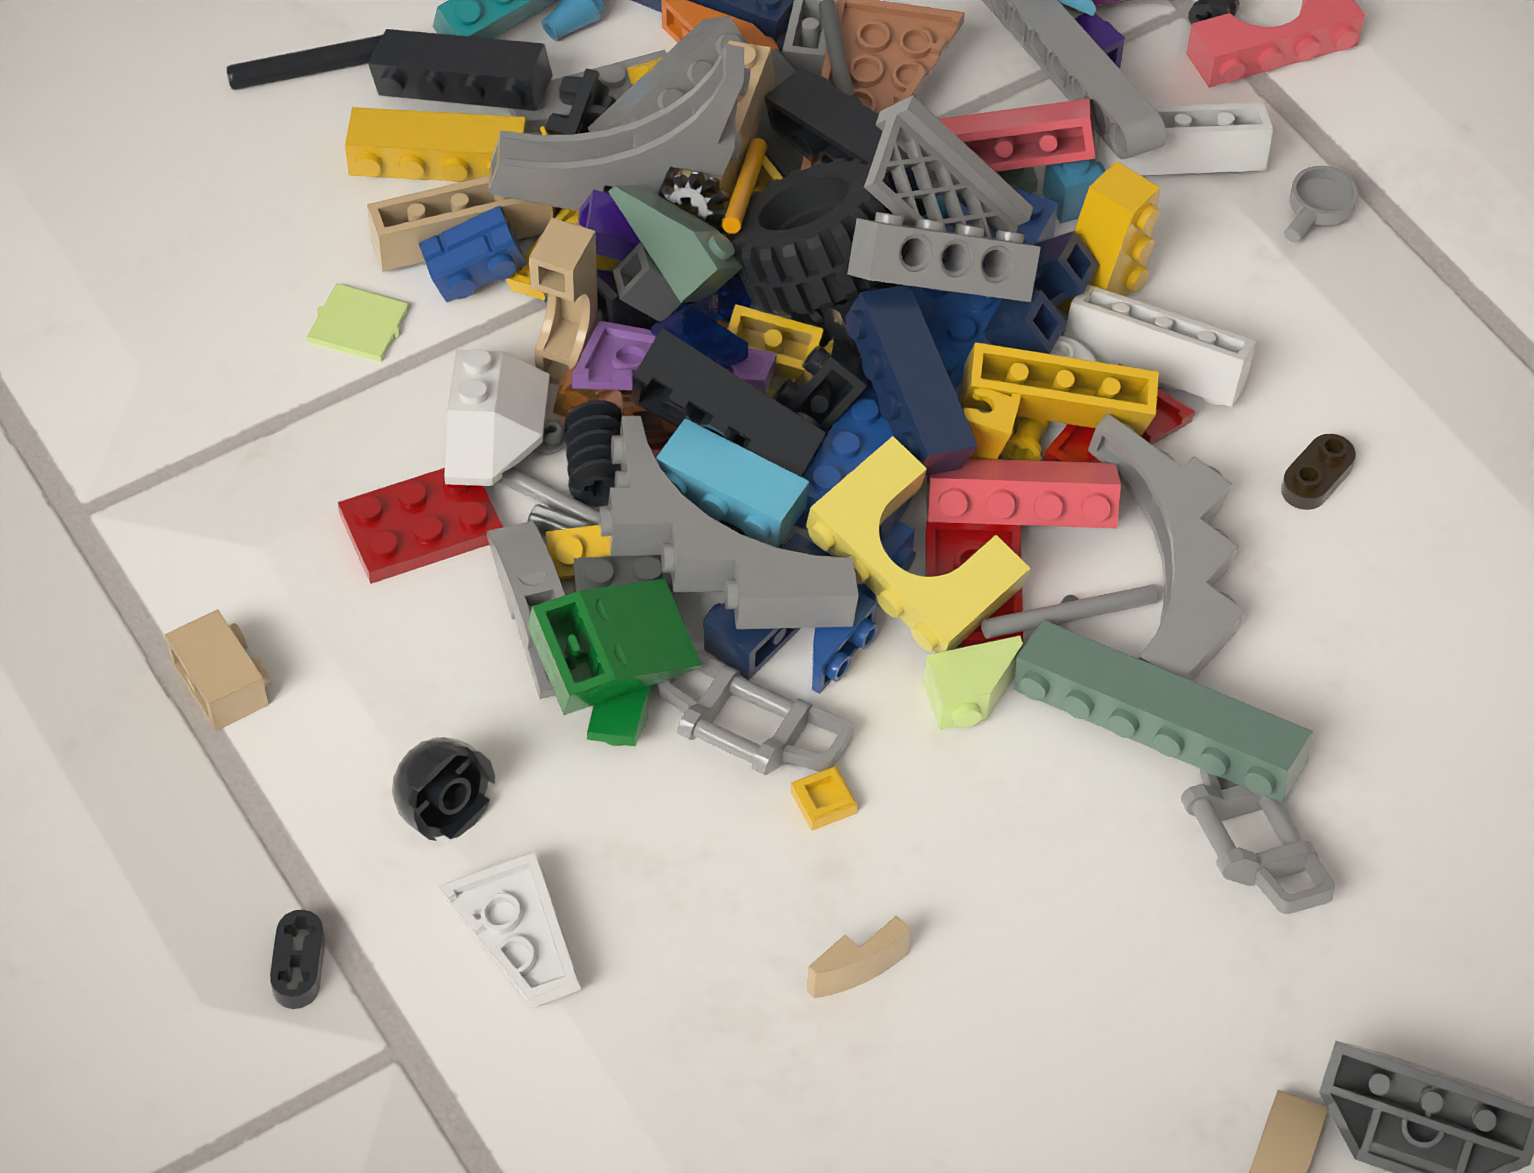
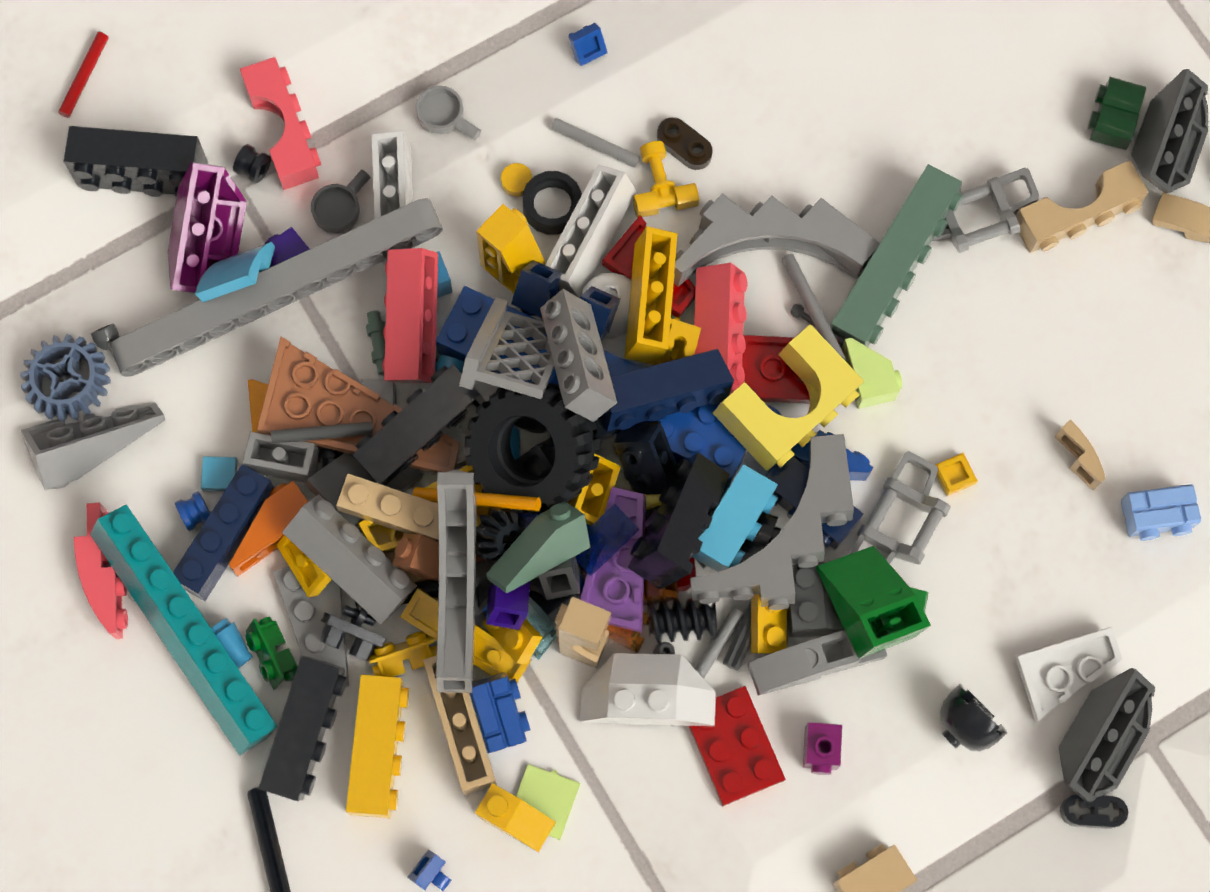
camera: 90 degrees left, 20 degrees up
none -> green hinge [245,616,298,690]
none -> dark grey piece [311,169,371,233]
none -> tile [407,849,452,891]
none -> yellow slope [475,783,556,853]
none -> yellow tile [501,163,532,197]
none -> black tyre [523,171,582,235]
none -> light grey bar [551,118,641,168]
none -> blue tile [568,23,608,66]
none -> yellow bar [633,141,700,218]
none -> magenta brick [803,722,842,775]
none -> tan arch [1016,160,1149,253]
none -> dark grey wedge [1058,668,1156,803]
none -> dark green brick [1087,77,1146,150]
none -> light blue brick [1121,484,1201,541]

